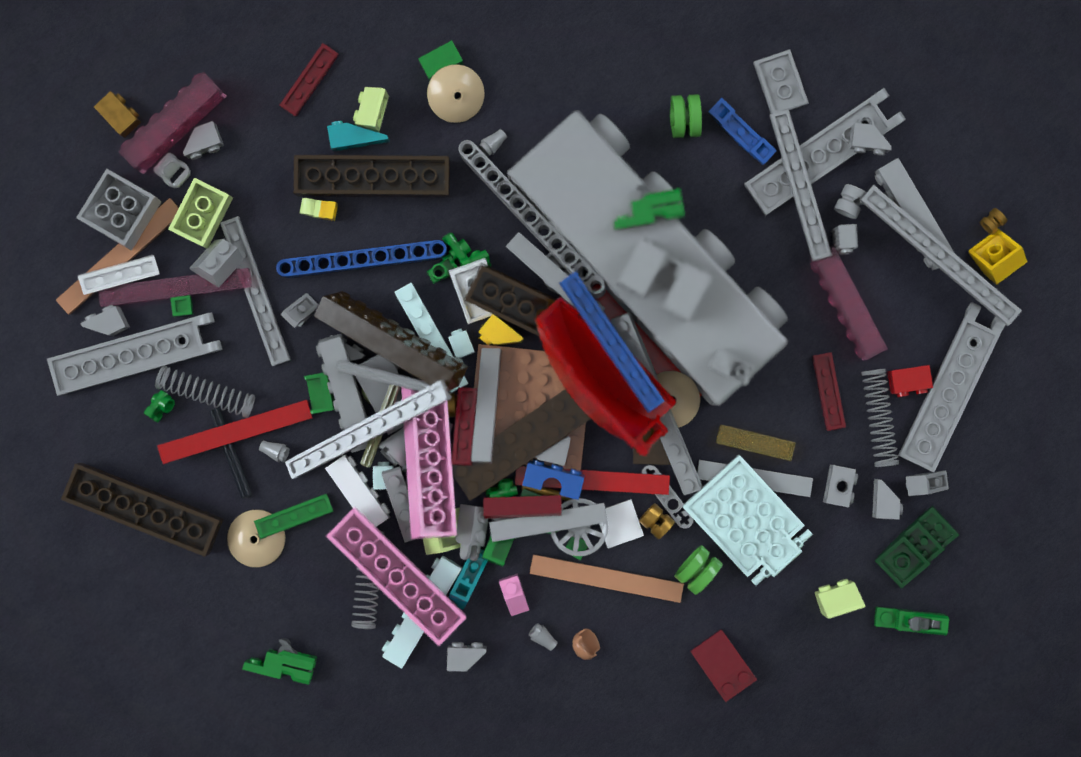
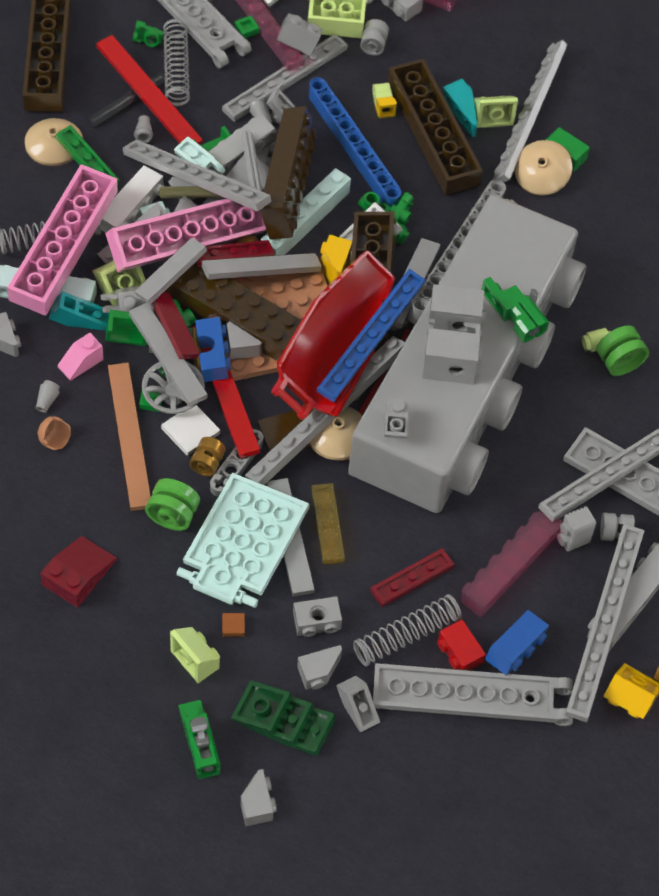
camera: 65 degrees right, 30 degrees down
dark red tile [279,43,339,117] -> none
light aqua brick [448,329,475,359] -> none
blue slope [708,98,777,165] -> none
none -> light grey tile [135,238,207,304]
none -> light aqua hinge [174,137,225,174]
none -> dark orange tile [222,613,245,637]
none -> light grey slope [241,769,277,826]
none -> light grey cone [250,99,273,125]
none -> light grey wheel [360,19,389,55]
none -> blue brick [485,610,549,676]
none -> light grey plate [492,40,567,183]
none -> yellowish green brick [582,328,611,352]

